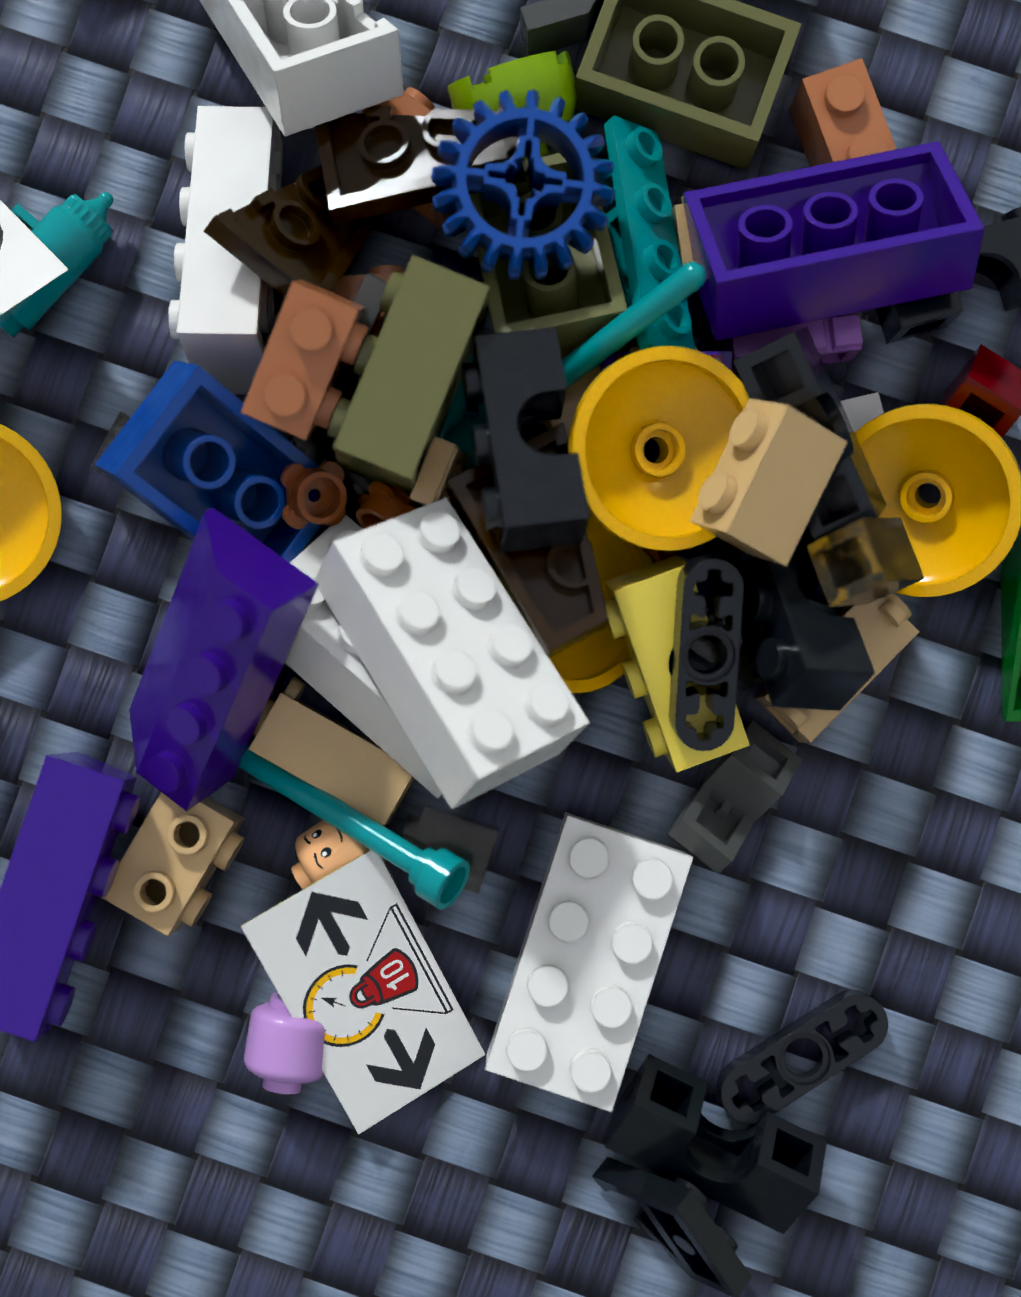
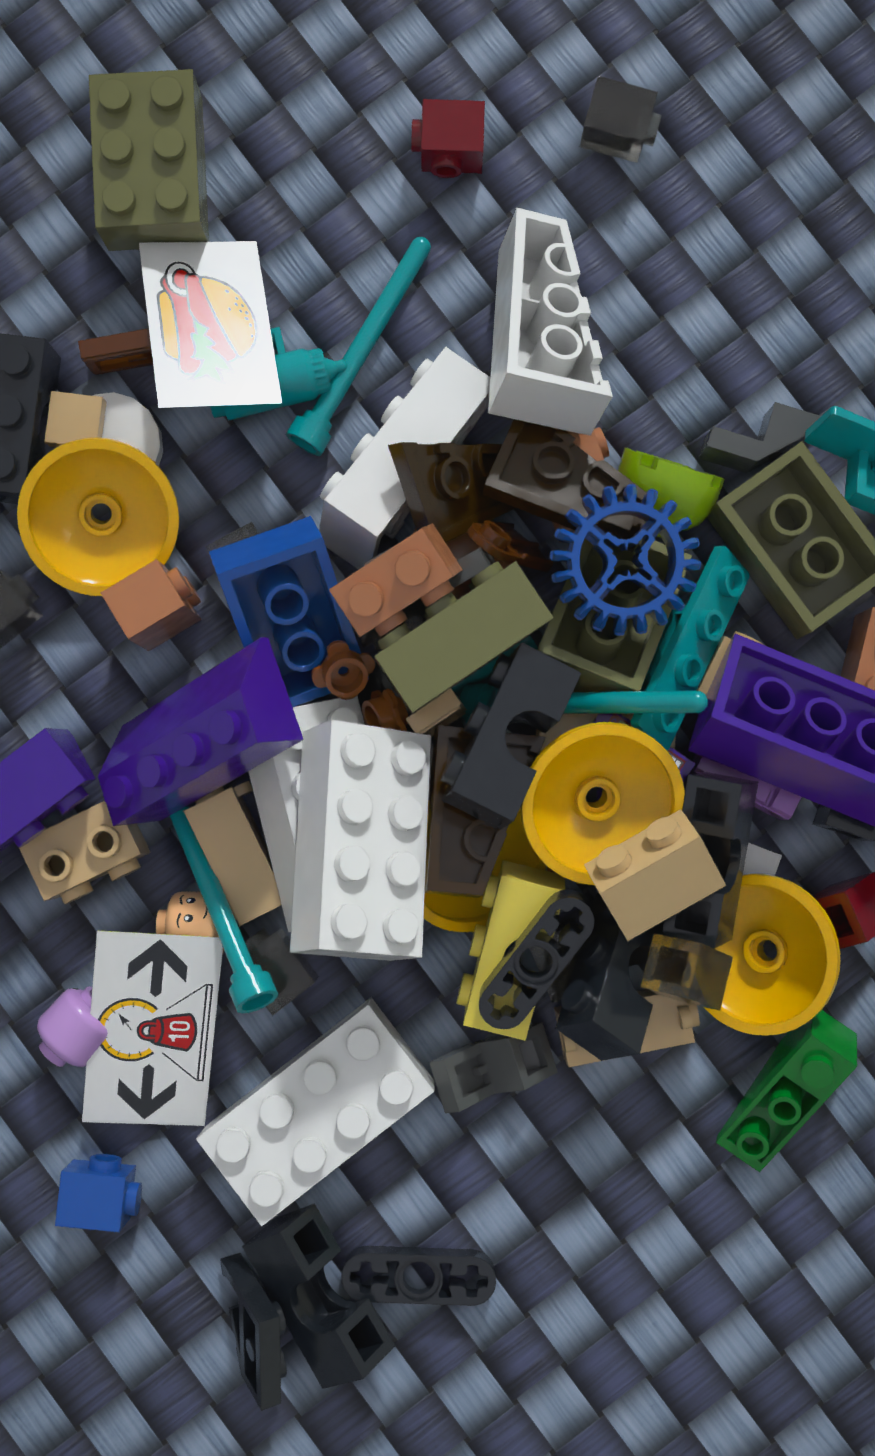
camera: 30 degrees right, 0 degrees up
none -> blue brick [55,1154,142,1233]
none -> nougat brick [101,559,202,651]
none -> teal piece [286,237,431,456]
none -> reddish brown piece [467,520,554,572]

